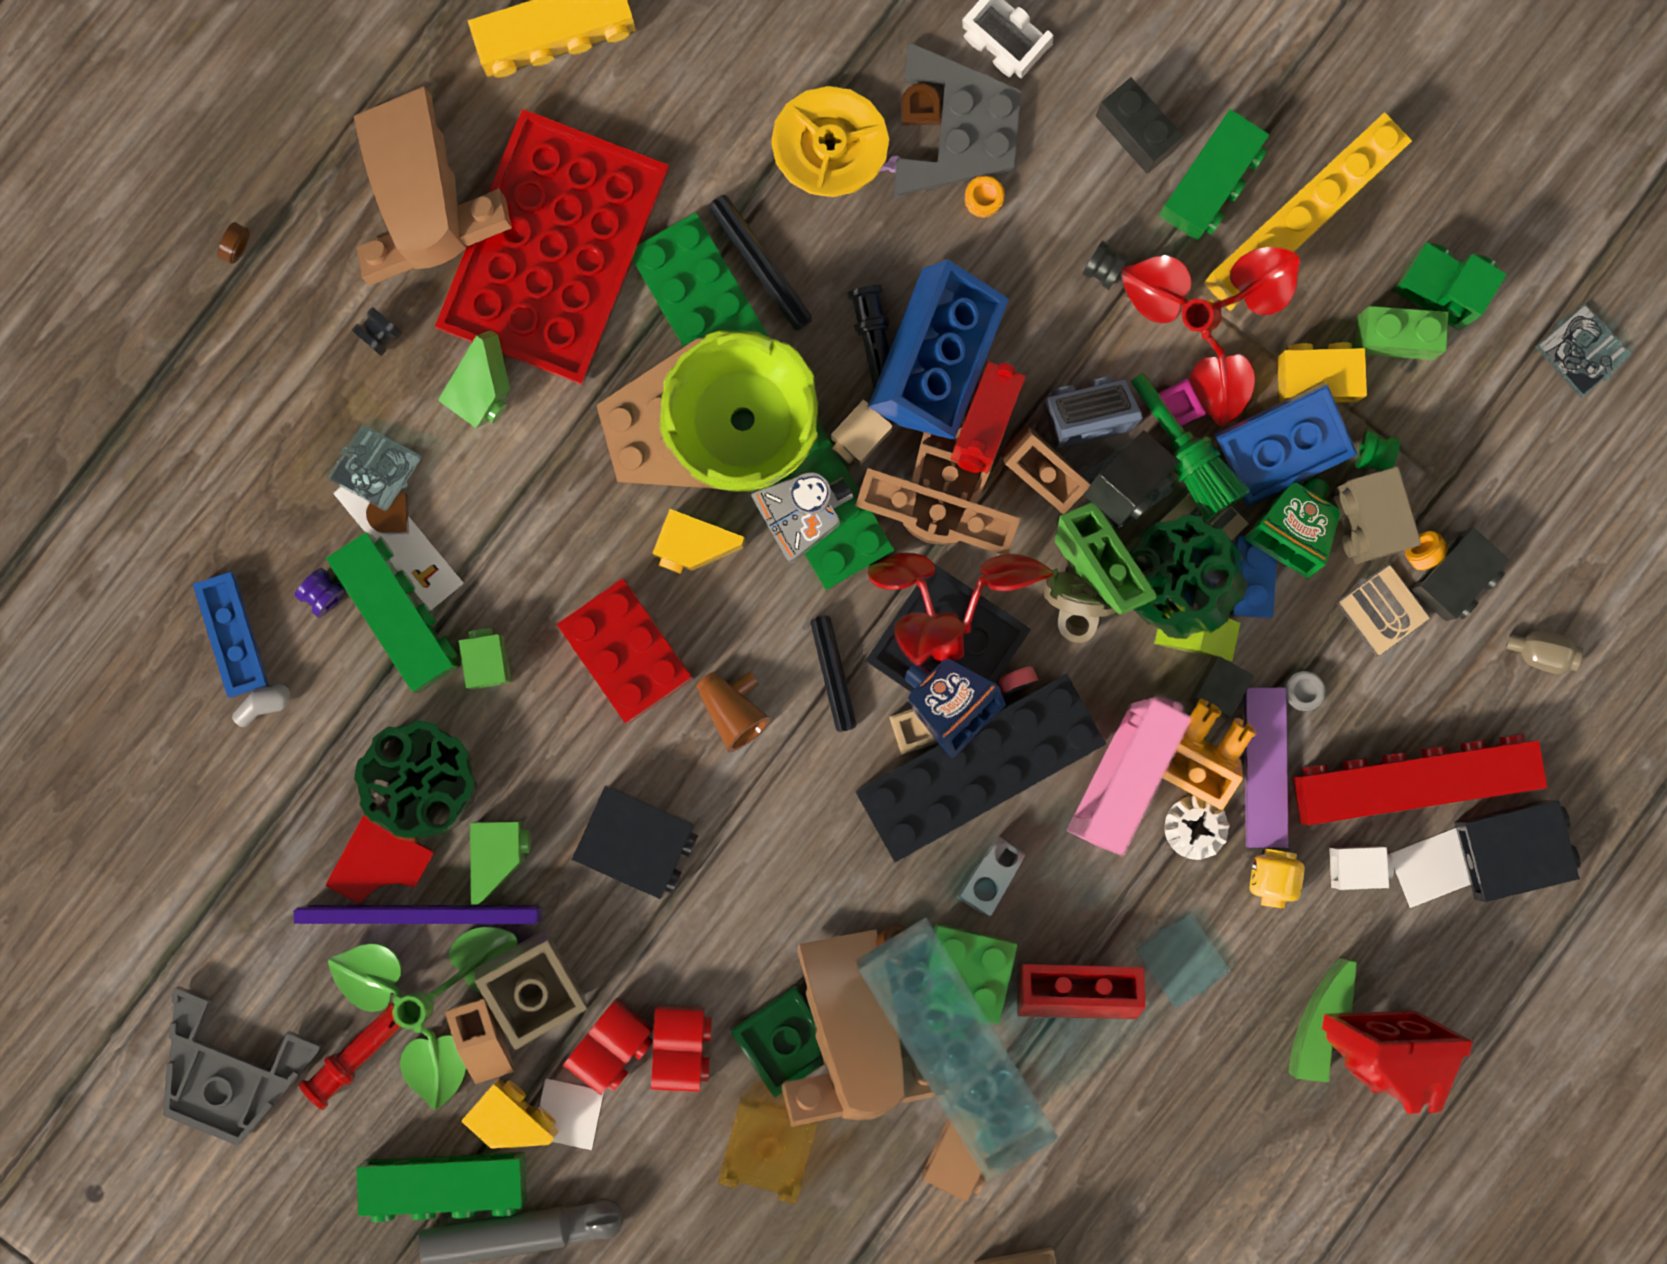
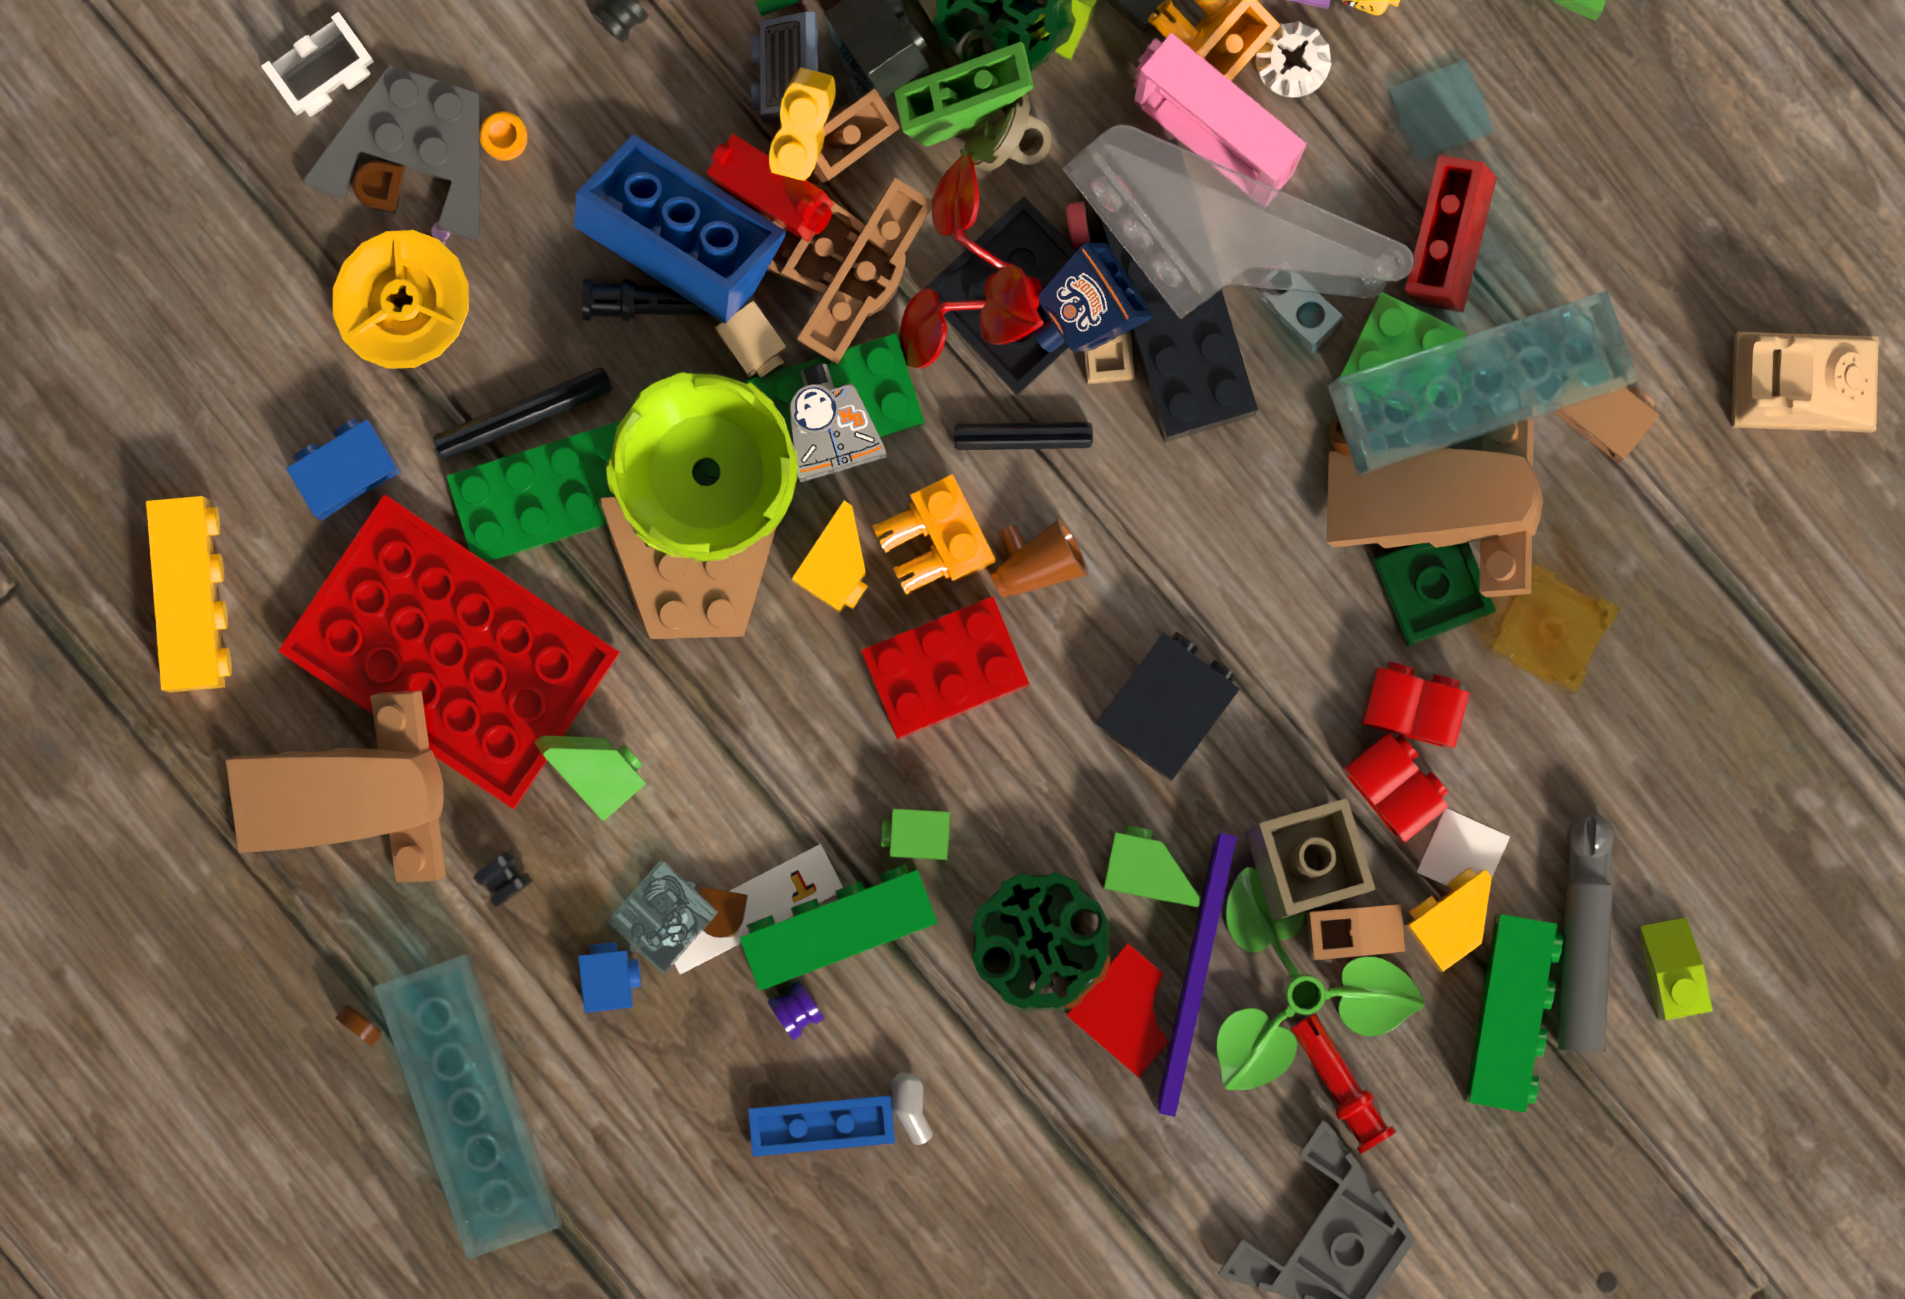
camera: 75 degrees left, 0 degrees up
none -> blue brick [286,418,402,521]
none -> clear light blue brick [374,954,563,1260]
none -> blue brick [578,942,641,1013]
none -> yellow brick [769,67,835,181]
none -> light orange brick [872,474,995,595]
none -> clear piece [1063,125,1414,319]

